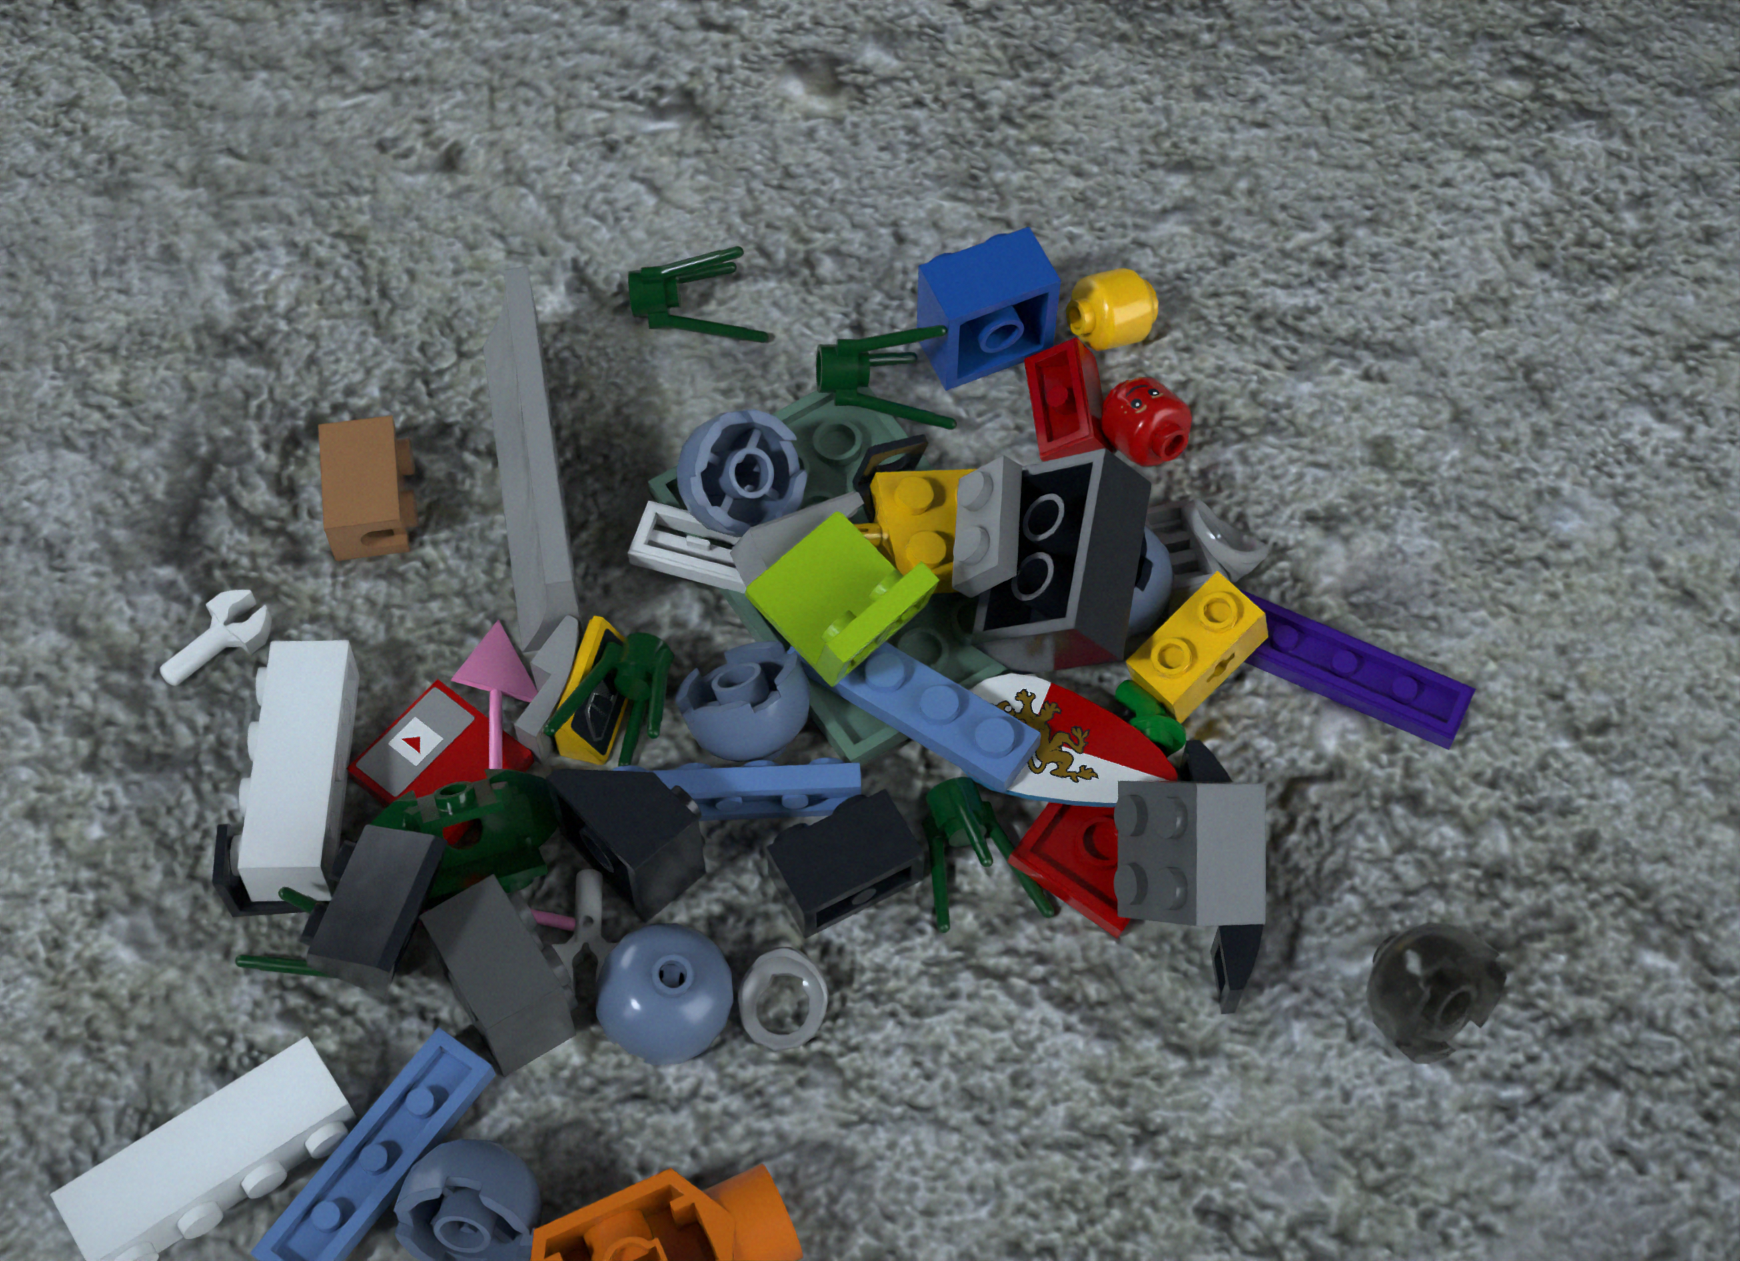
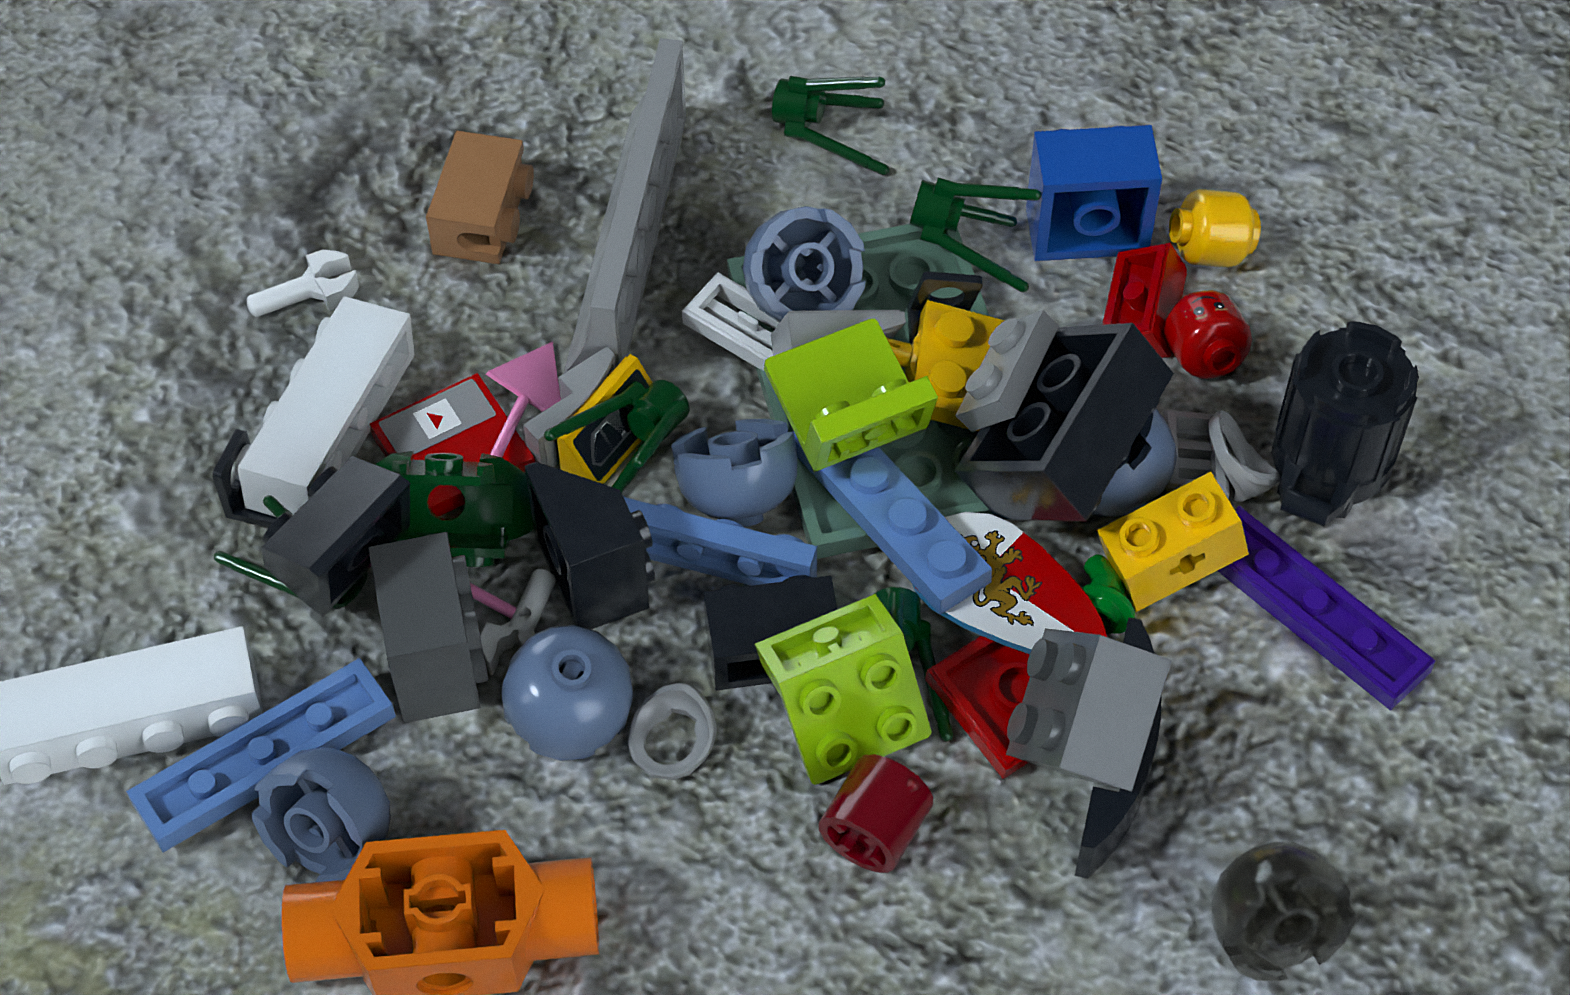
camera: 20 degrees right, 5 degrees down
none -> lime bracket [755,594,932,785]
none -> dark red piece [819,754,934,873]
none -> black container [1271,321,1419,527]

